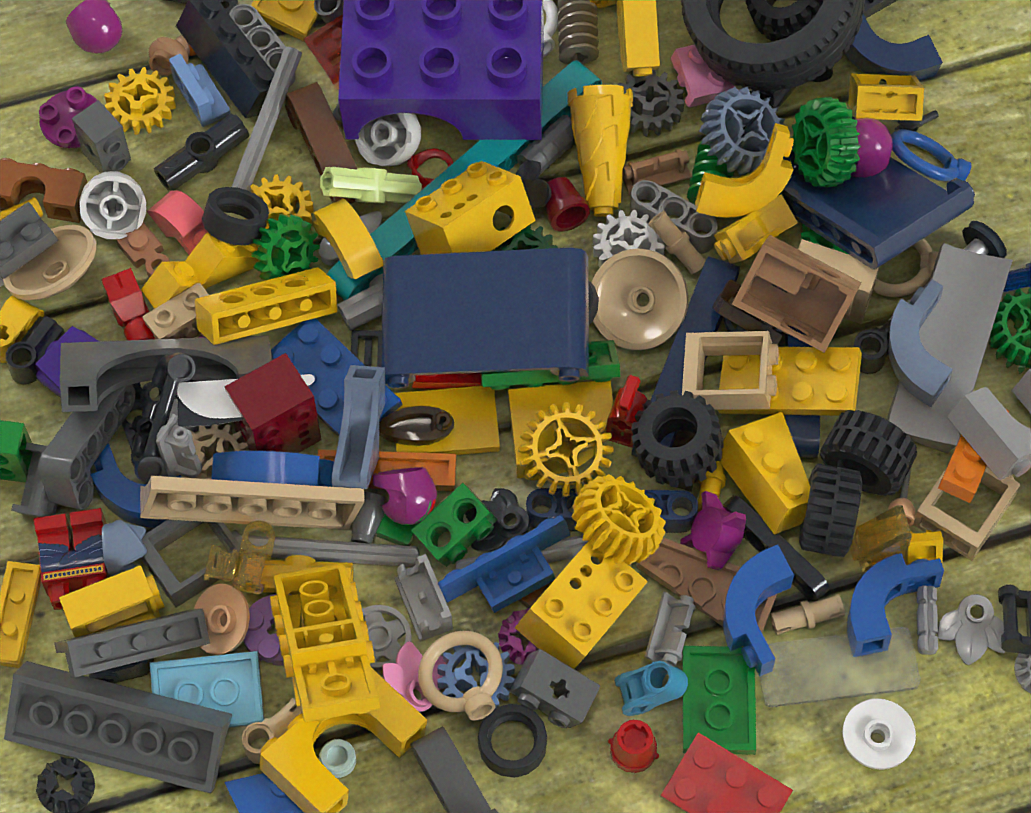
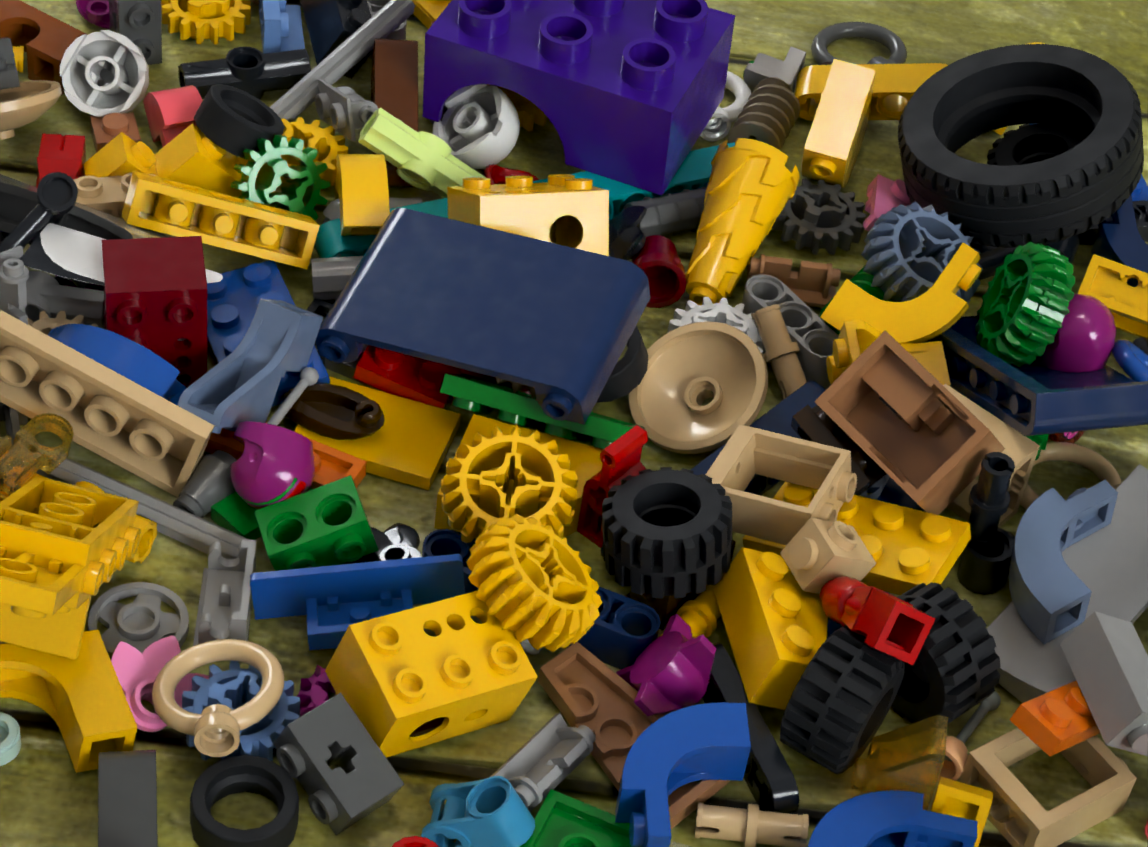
camera: 15 degrees right, 20 degrees down
none -> light grey hinge [267,367,319,426]
none -> light grey hinge [315,79,378,141]
none -> tan brick [780,517,877,594]
none -> red piece [820,576,936,666]
none -> black pin [968,452,1015,545]

